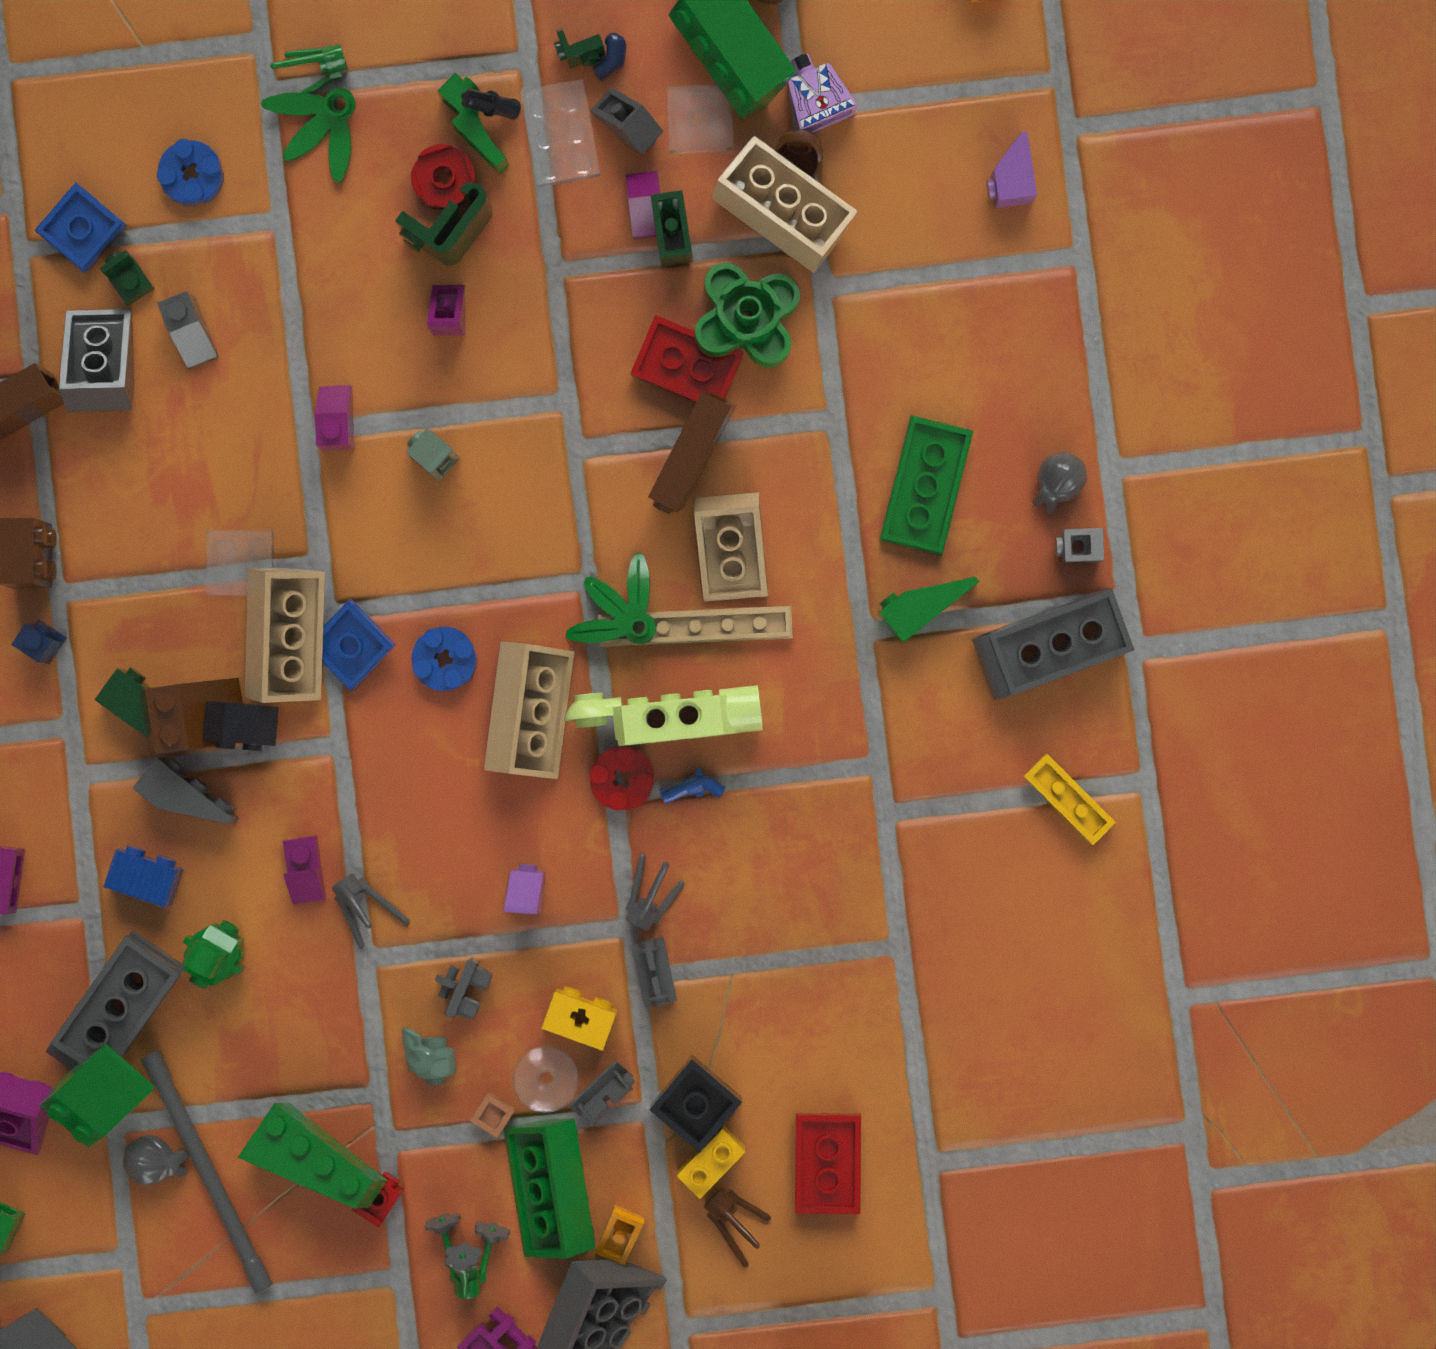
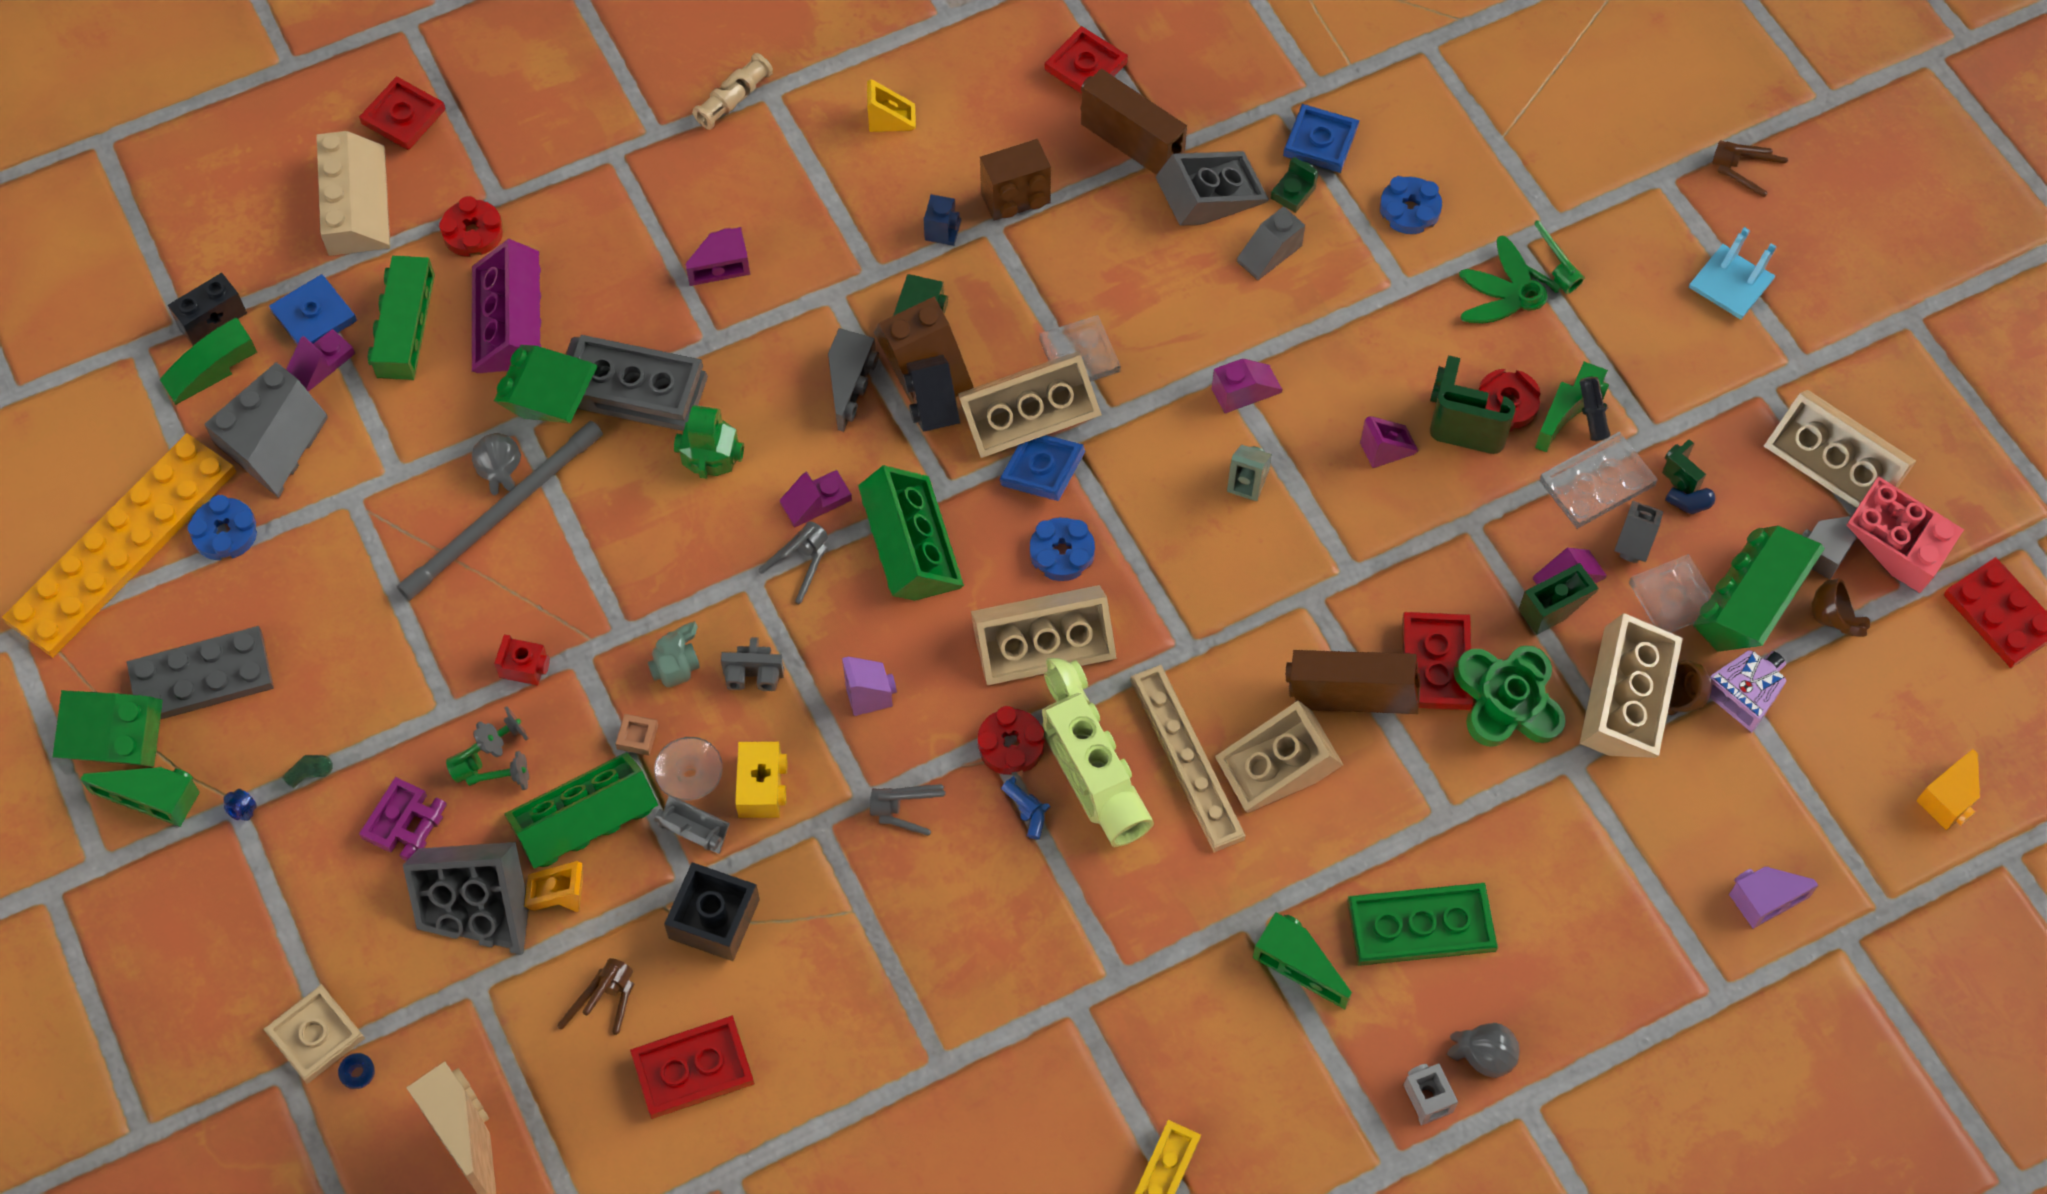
camera: 65 degrees right, 25 degrees down
blue brick [103,845,183,907] -> none
green wedge [237,1103,388,1209] -> none
green plant [565,553,656,644] -> none
dark grey hinge [632,937,677,1007] -> none
yellow brick [676,1124,746,1199] -> none
dark grey hinge [971,588,1134,700] -> none
none -> green slope [858,465,964,601]

